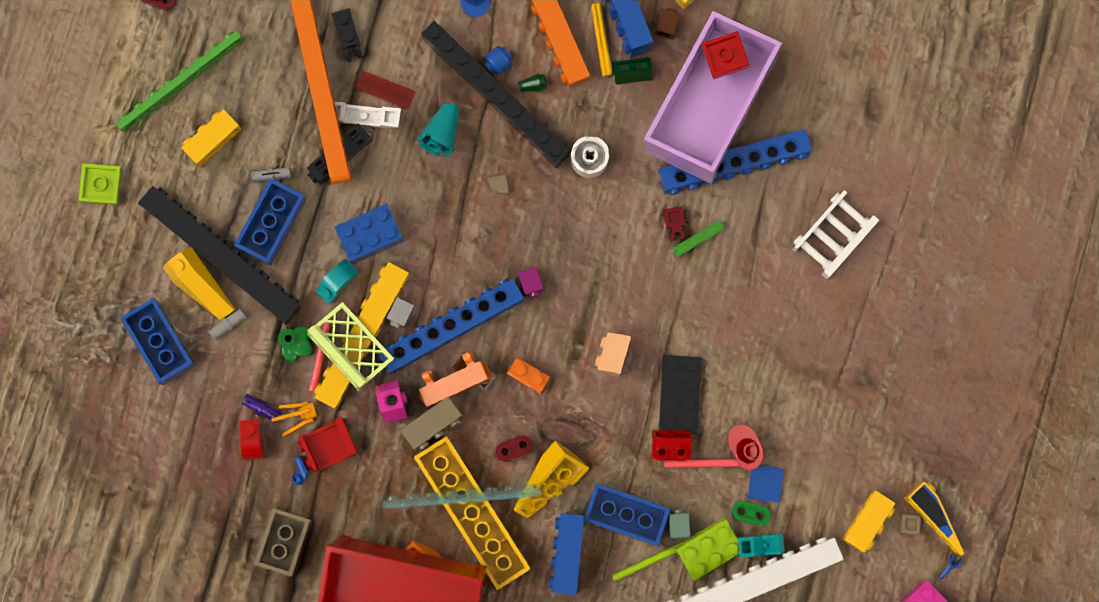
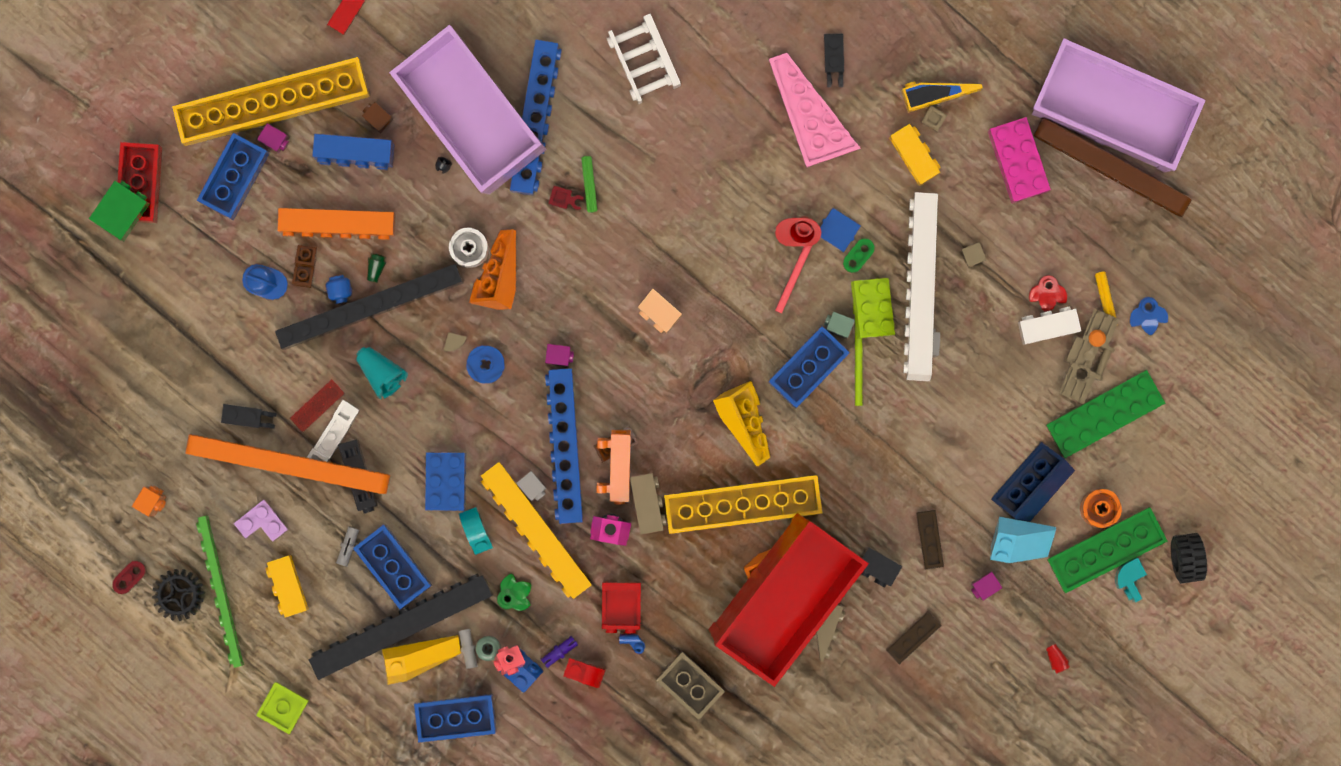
camera: 65 degrees left, 5 degrees up
light orange plant [271,401,317,437] -> none
yellowish green fence [307,302,394,391] -> none
coral bar [309,317,333,392] -> none
clear light blue plate [382,484,541,509] -> none
dark red plate [495,435,533,462] -> none
orange brick [507,357,550,395] -> none
blue brick [549,513,584,595] -> none
yellow axle [591,3,612,76] -> none
dark green slope [612,57,653,85] -> none
red brick [651,430,692,461] -> none
black plate [659,355,701,435] -> none
red tile [701,31,750,80] -> none
teal brick [738,534,785,558] -> none
blue hand [939,553,961,579] -> none
none -> black gear [152,569,205,621]
none -> lavender plate [234,500,288,542]
none -> reddish brown slope [292,245,317,288]
none -> black hinge [435,157,452,174]
none -> blue plate [466,346,505,384]
none -> orange wedge [469,229,516,310]
none -> sand green head [476,636,501,661]
none -> coral brick [493,645,525,676]
none -> blue bracket [500,649,543,693]
none -> bright pink wing [769,53,861,168]
none -> black hinge [824,34,844,87]

